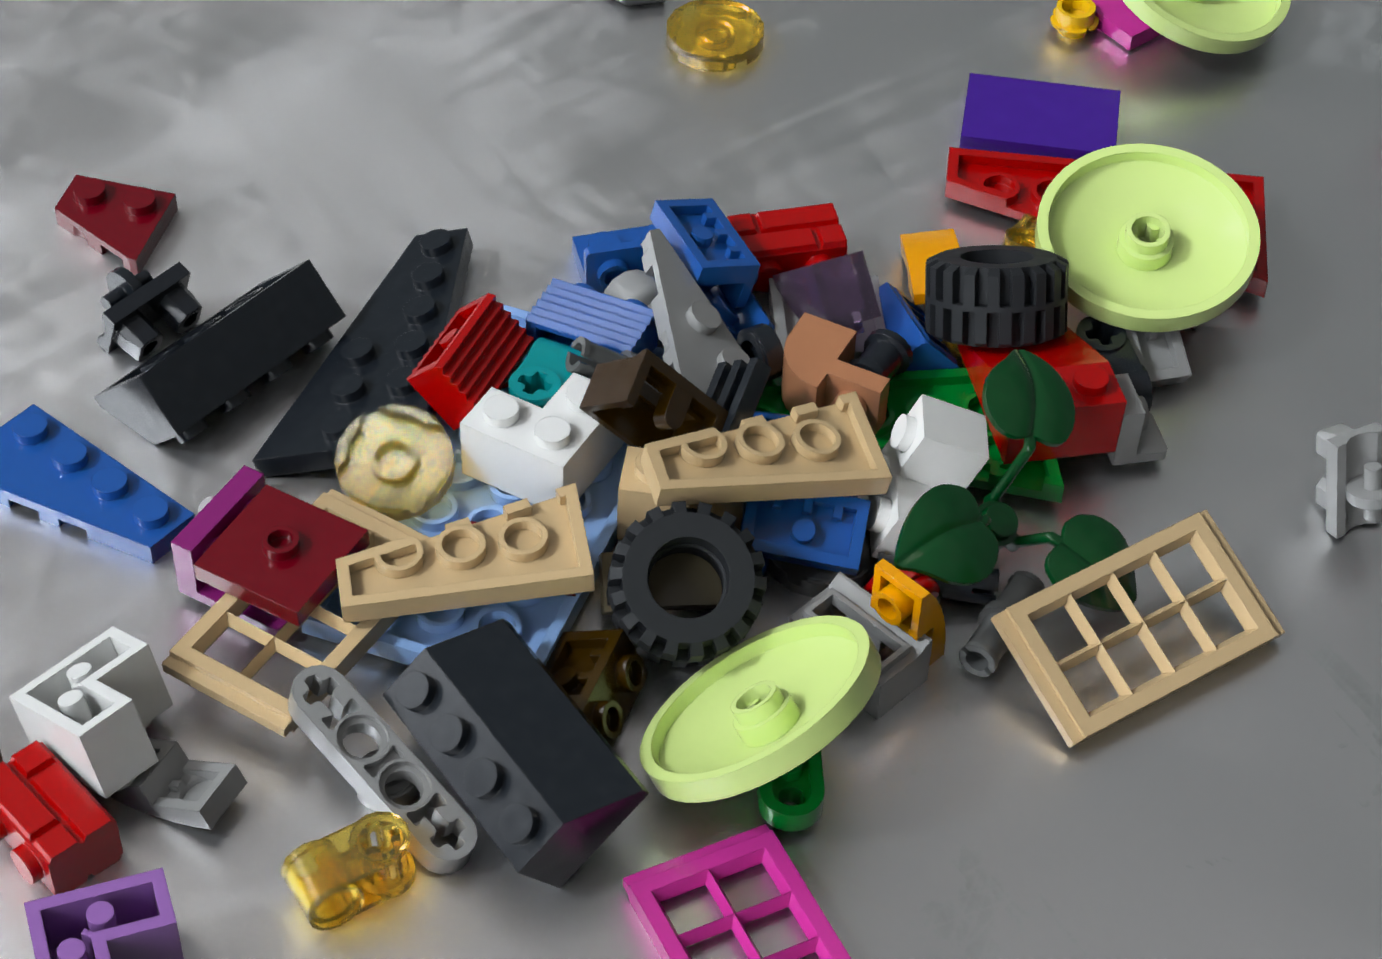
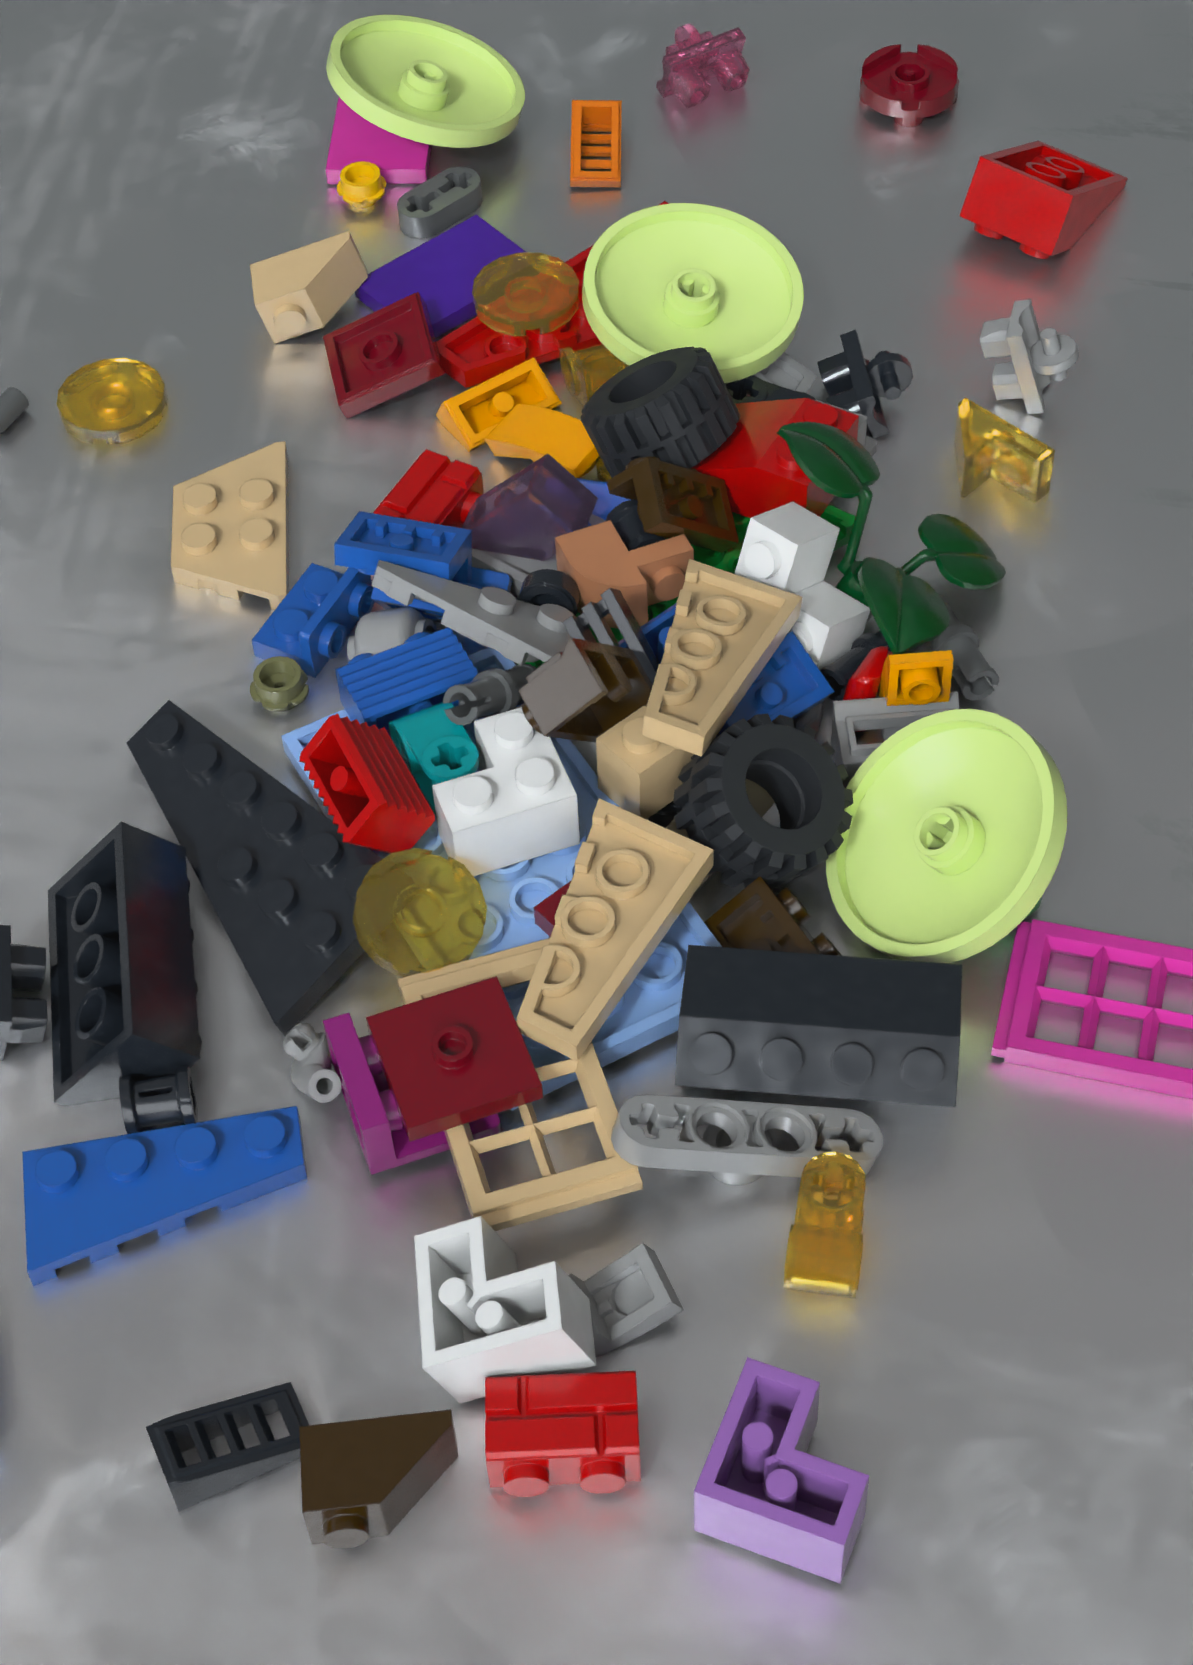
camera: 45 degrees left, 5 degrees up
tan piece [990,509,1285,748] -> none
none -> black bush [119,1065,198,1134]
none -> tan wing [171,441,289,610]
none -> tan slope [250,231,368,344]
none -> olive plate [250,656,309,712]
none -> dark red plate [323,292,445,419]
none -> dark grey beam [397,166,483,239]
none -> light orange slope [436,358,562,452]
none -> clear yellow tile [472,253,579,336]
none -> orange slope [570,100,622,188]
none -> dark brown bracket [607,456,739,553]
none -> black hips [817,329,913,438]
none -> clear yellow slope [954,398,1055,503]

